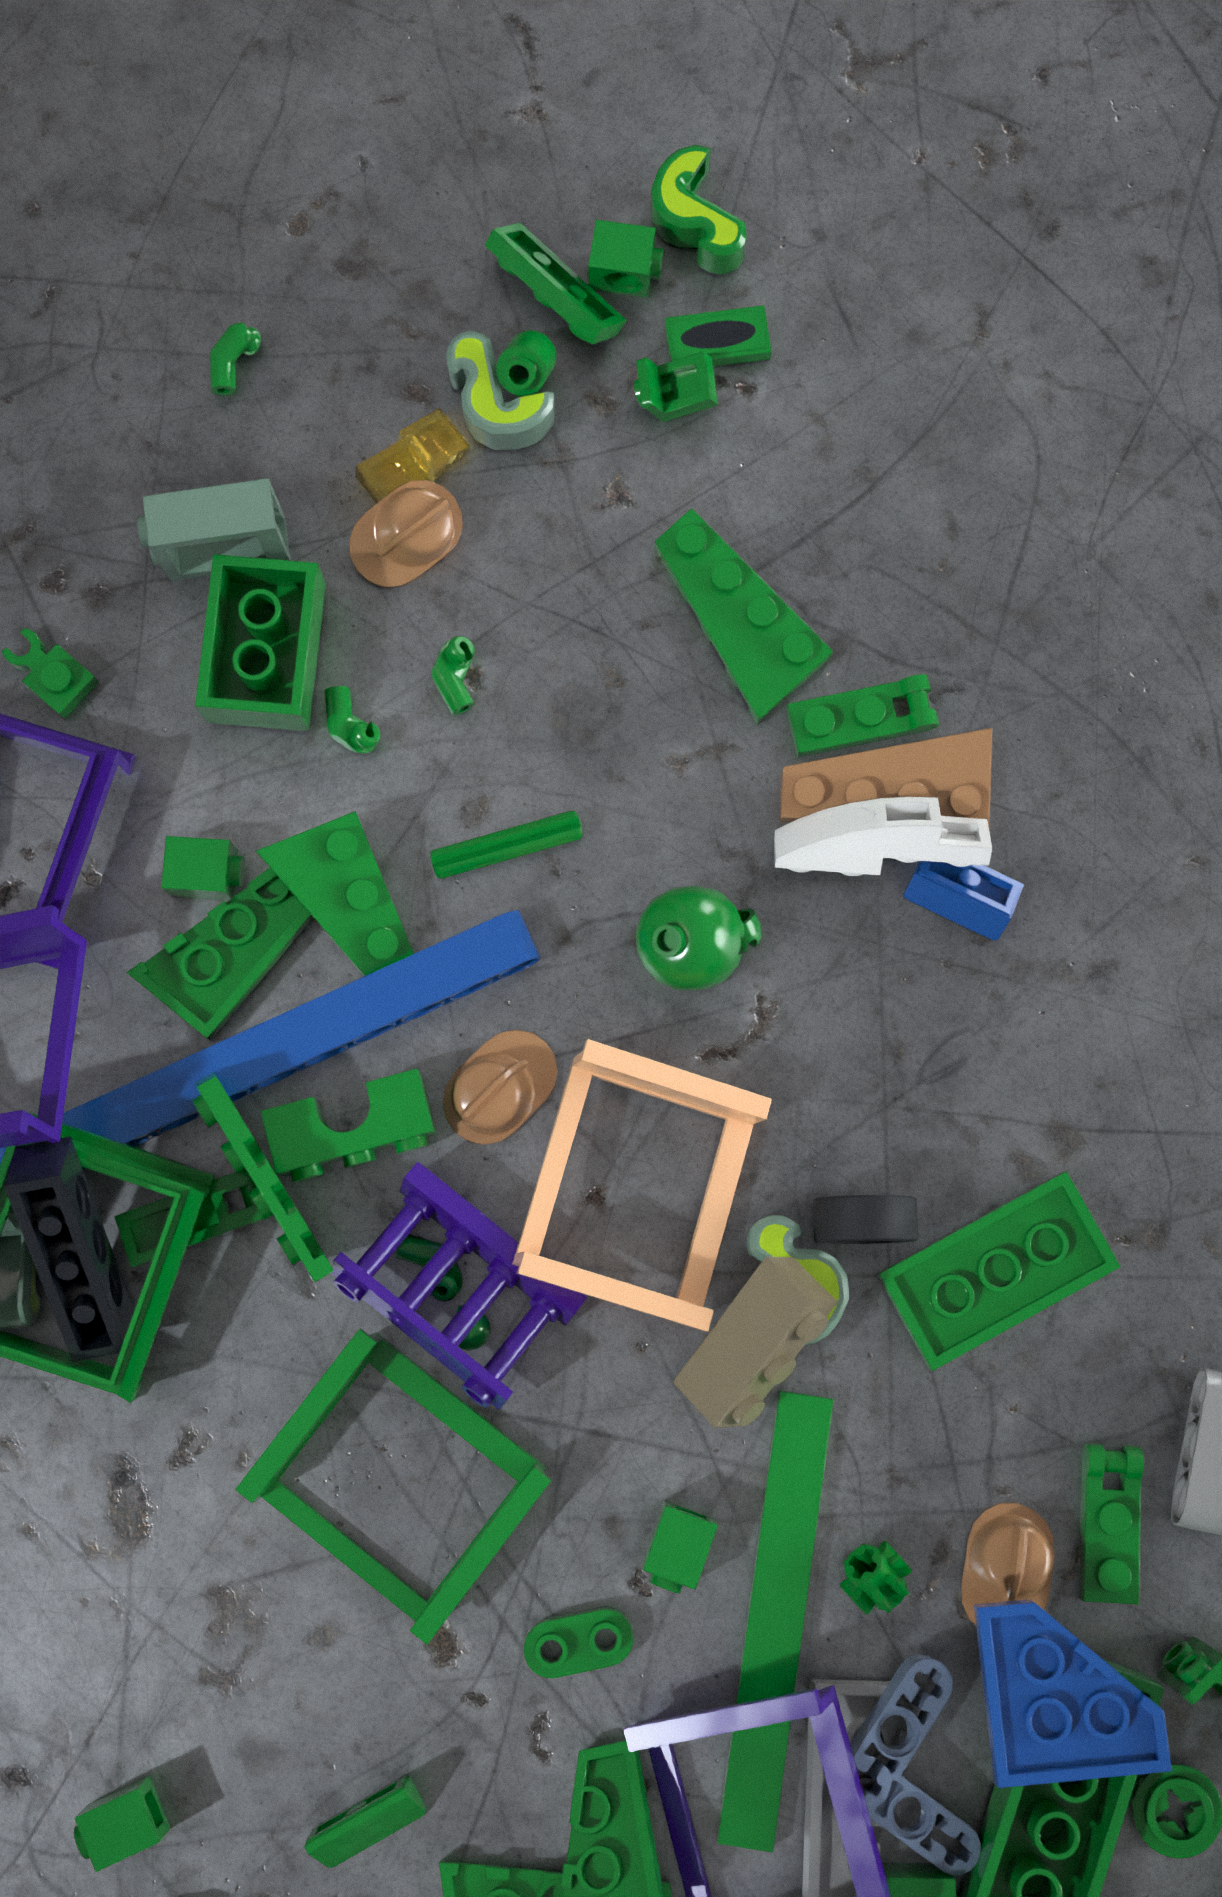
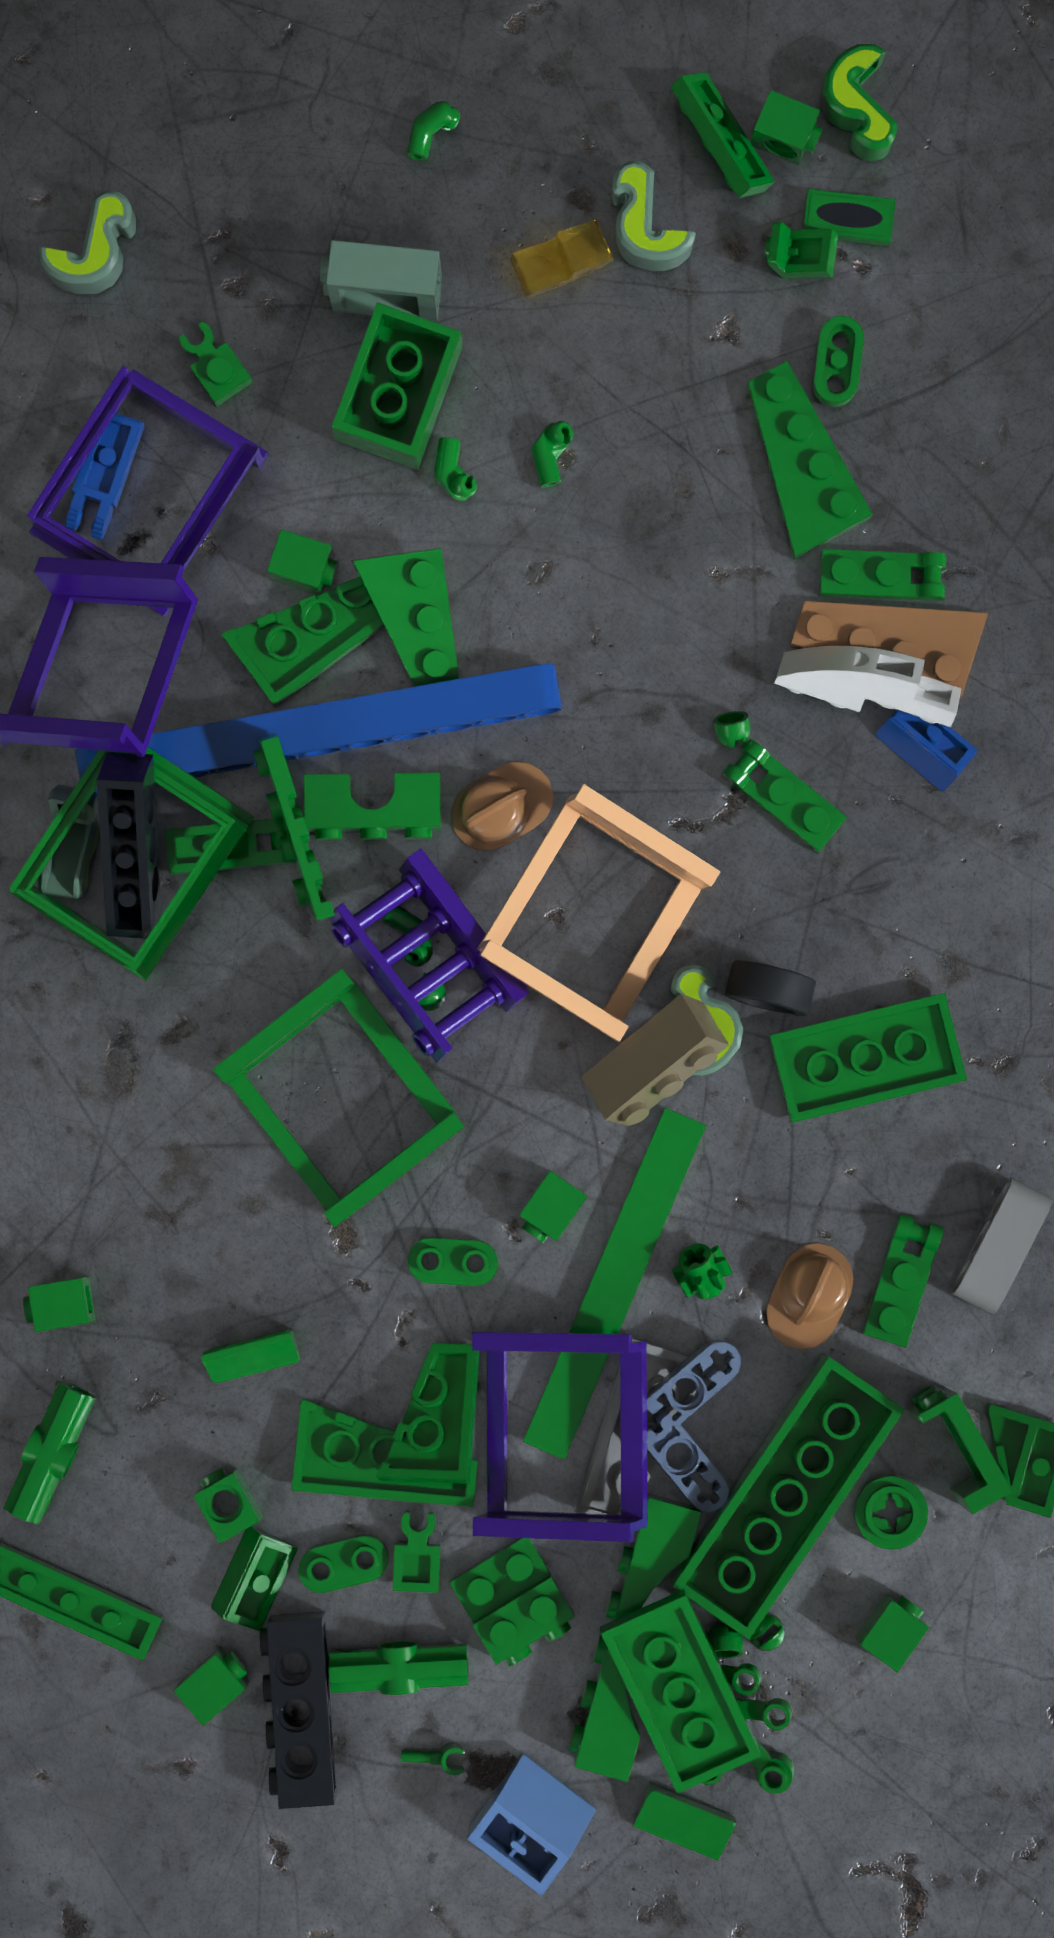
camera: 15 degrees right, 5 degrees up
medium nougat piece [349,480,463,587] -> none
green axle [430,810,583,879] -> none
green brick [496,330,557,396] -> none
green cylinder [636,886,744,991] -> none
blue plate [974,1599,1172,1788] -> none
none -> green plate [722,739,847,854]
none -> green plate [813,316,864,407]

